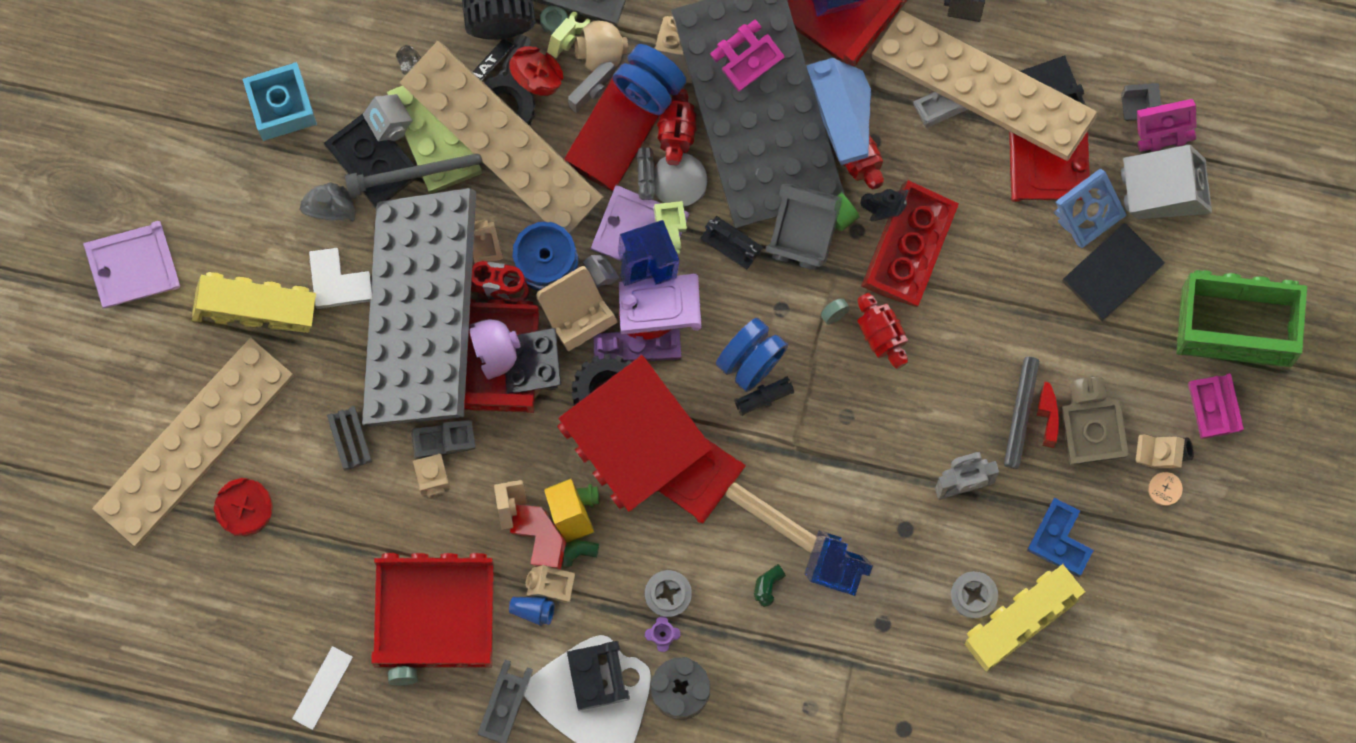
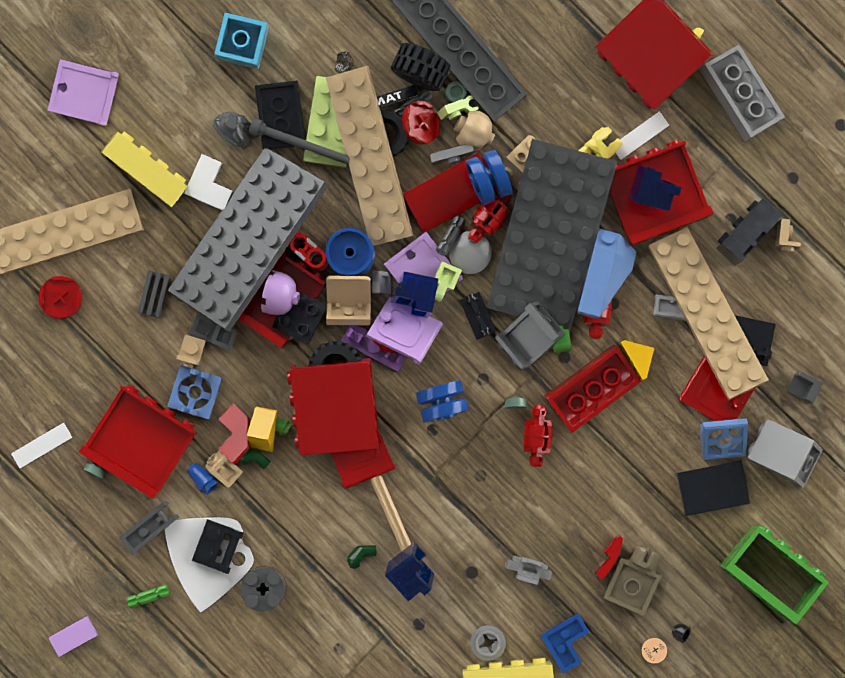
camera: 30 degrees right, 10 degrees up
light grey brick [363,94,413,141] -> none
tan bracket [473,219,503,264] -> none
tan bracket [494,480,527,530] -> none
light grey gear [645,570,692,617] -> none
medium lavender plate [645,617,680,652] -> none
dark pink plate [710,19,785,92] -> none
black pin [734,376,794,416] -> none
black hinge [860,189,909,222] -> none
dark grey axle [1004,357,1040,469] -> none
tan bracket [1136,434,1185,469] -> none
dark pink plate [1137,99,1197,152] -> none
dark pink plate [1188,374,1244,439] -> none
none -> medium blue piece [167,365,223,420]
none -> yellow slope [619,340,654,381]

